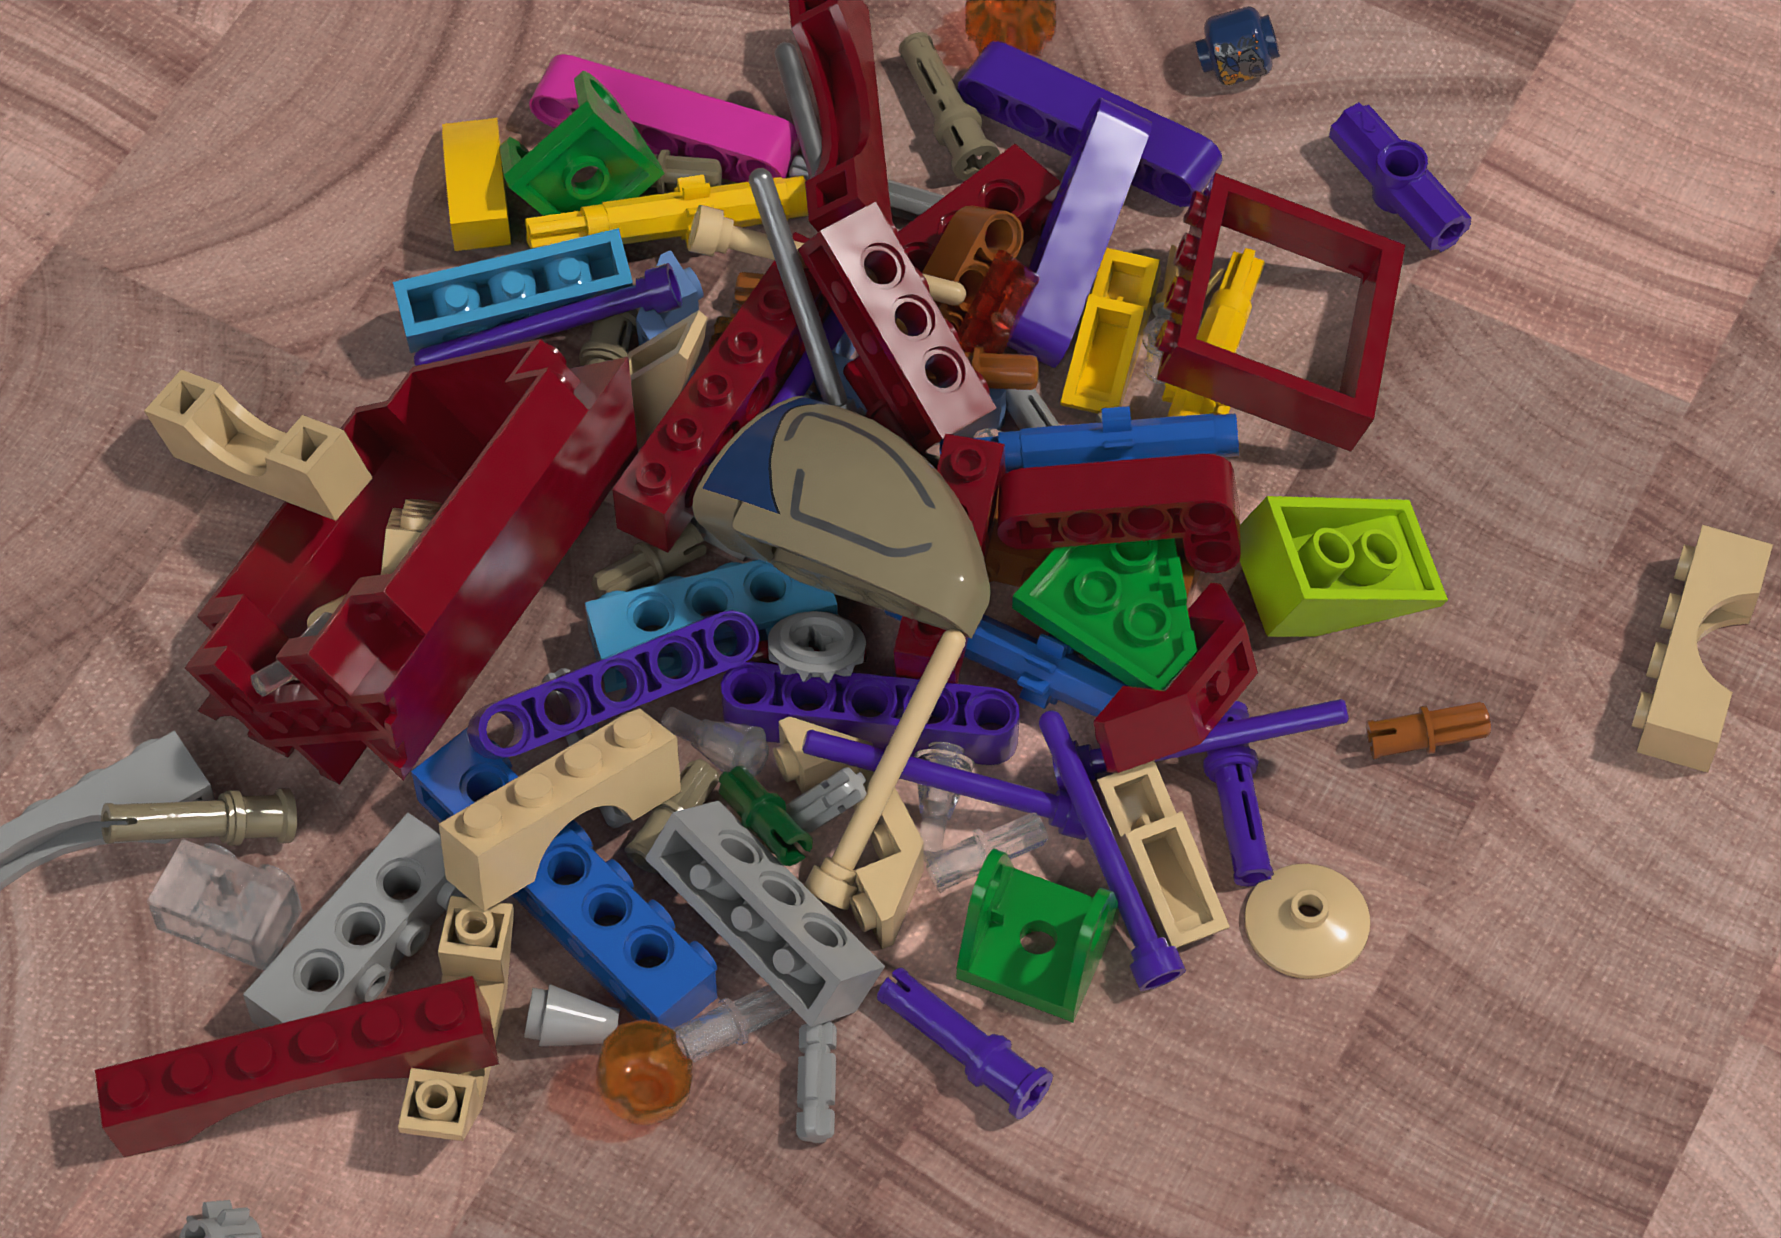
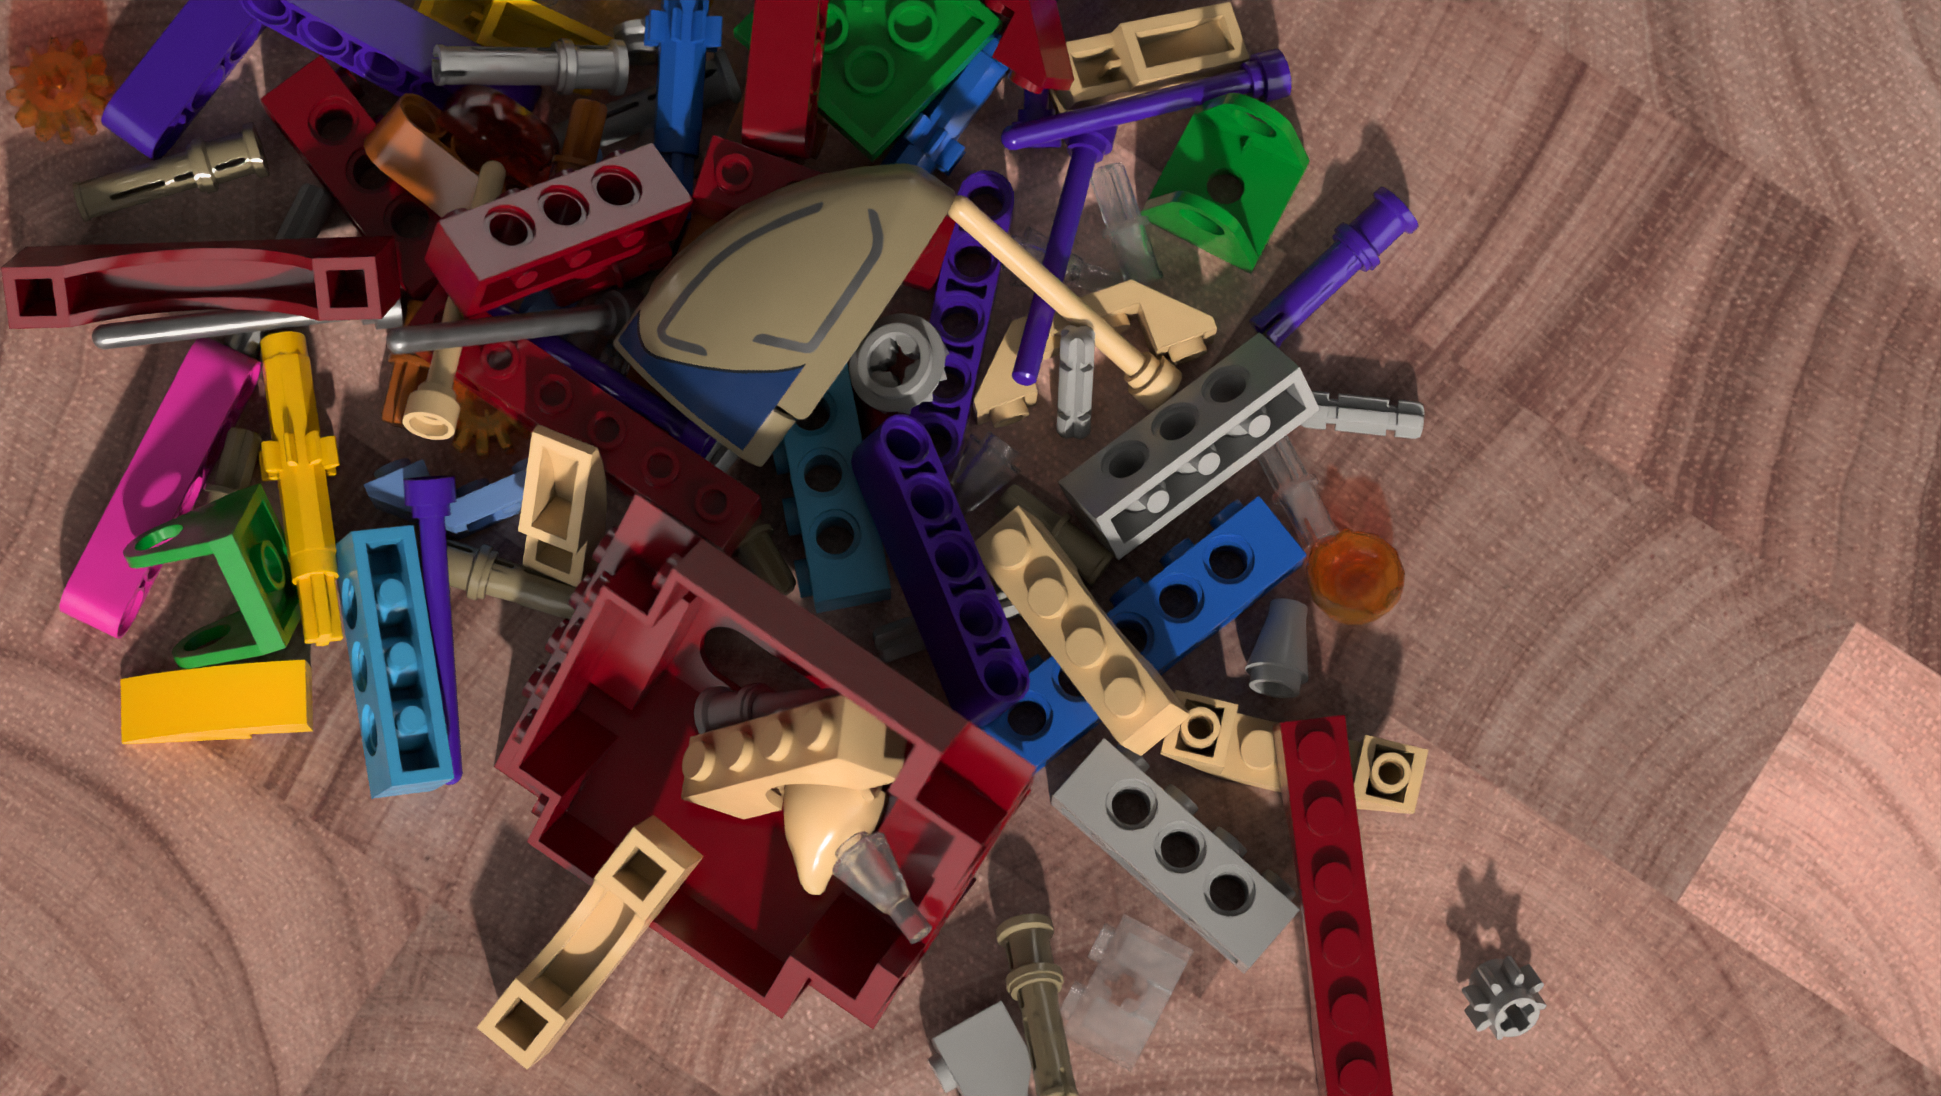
camera: 90 degrees left, 20 degrees up
dark green axle [718,766,813,866] -> none
none -> light grey pin [432,38,629,96]

